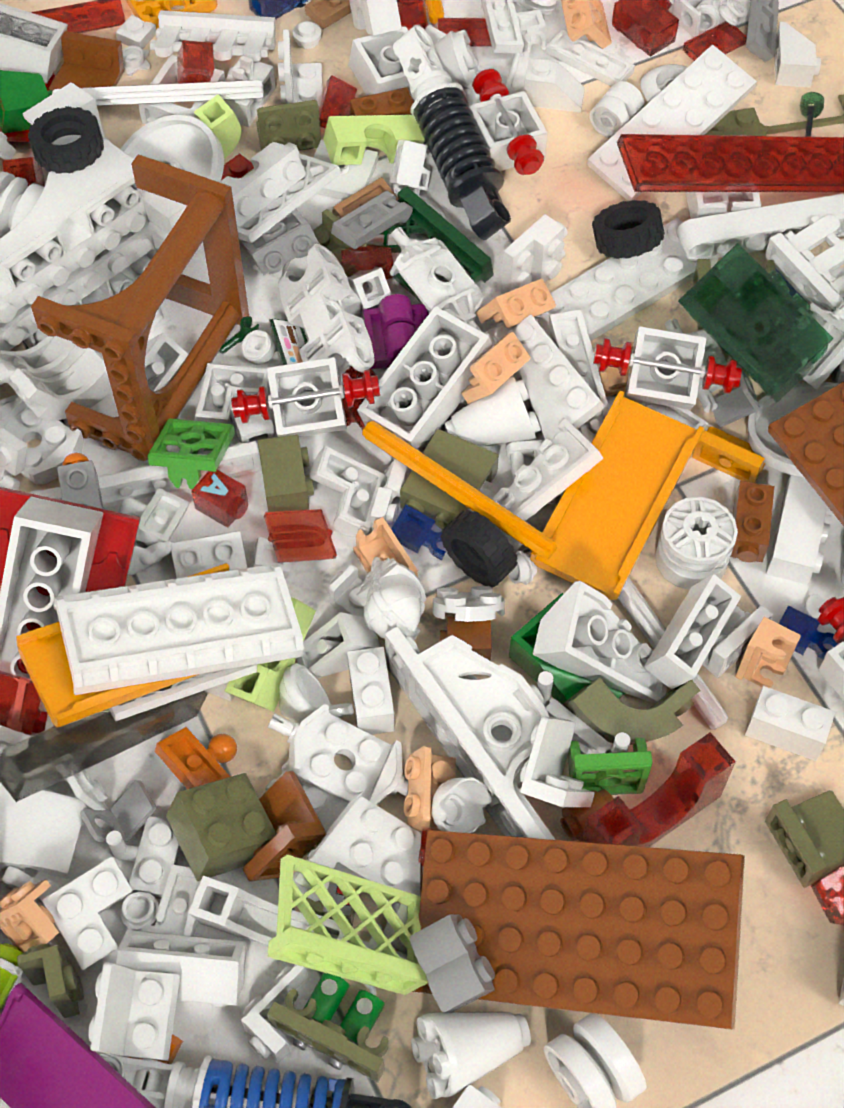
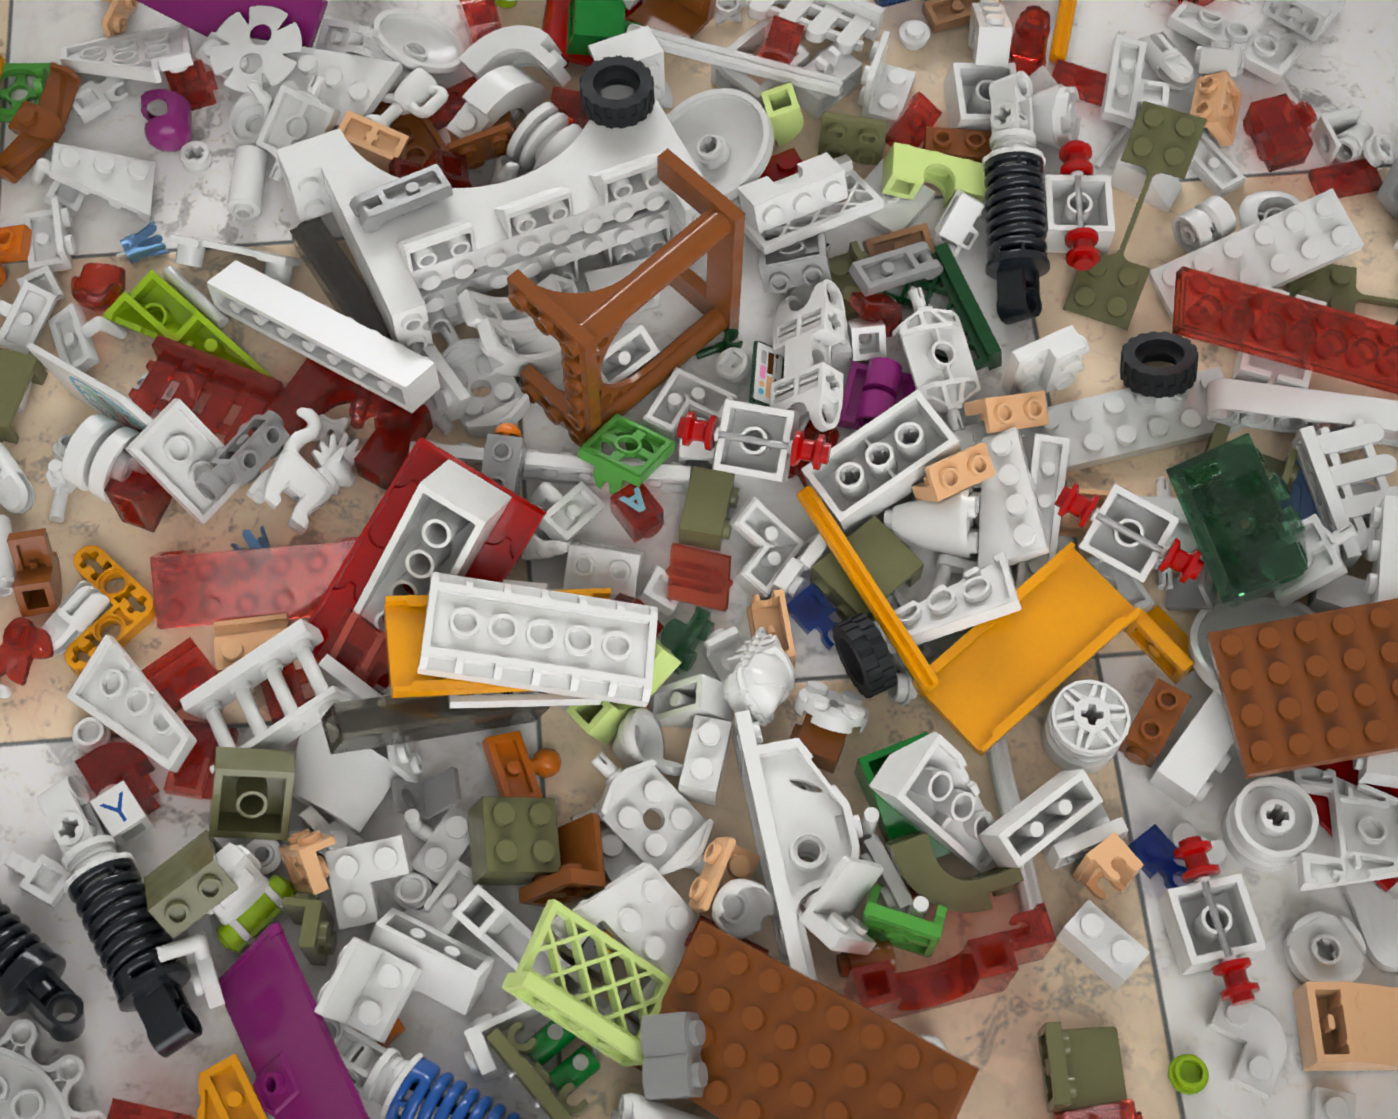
camera: 20 degrees right, 5 degrees up
none -> clear green piece [661,606,715,675]
none -> clear red hinge [998,903,1057,969]
none -> olive hinge [1063,100,1207,330]

